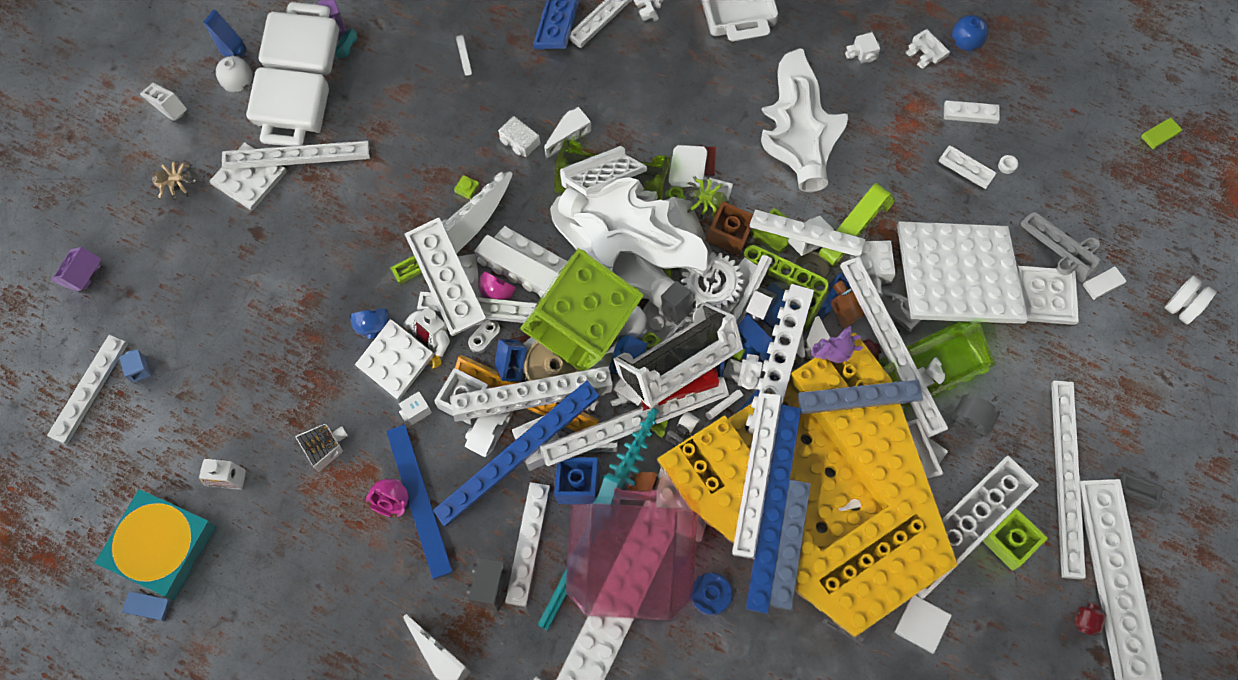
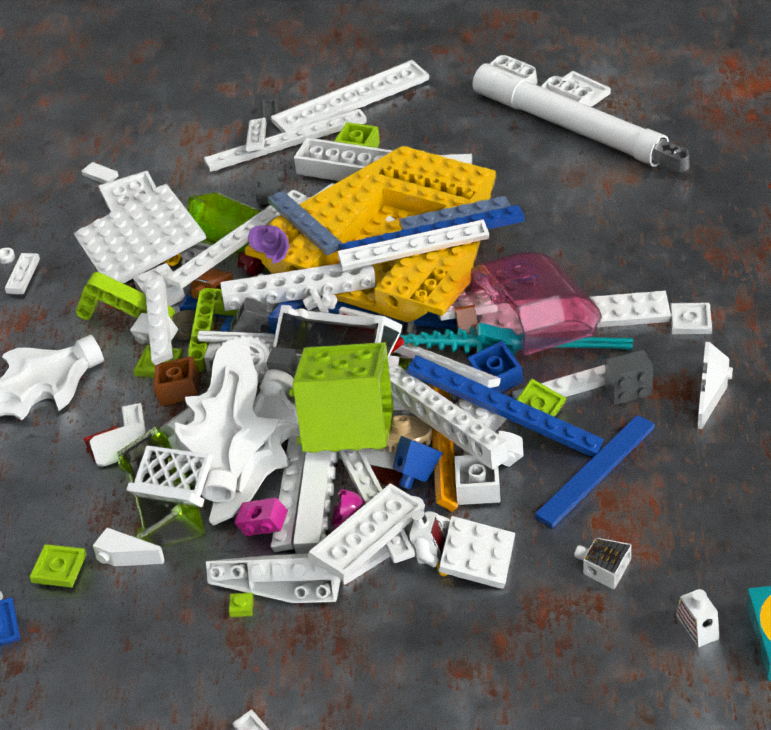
camera: 115 degrees left, 25 degrees down
blue cylinder [350,308,389,339] -> none
dark pink cylinder [366,479,409,517] -> none
lime tile [390,256,422,285] -> none
white brick [399,392,432,425] -> none
white tile [456,35,472,76] -> none
white brick [499,116,540,158] -> none
animal [684,176,727,220] -> none
white tile [925,357,945,384] -> none
light grey piece [1020,212,1101,282] -> none
dark red head [1074,603,1106,636] -> none
white wheel [1164,275,1217,325] -> none
none -> lime plate [30,544,87,588]
none -> dark pink brick [235,498,288,536]
none -> white tile [246,118,267,152]
none -> lime tile [516,378,567,417]

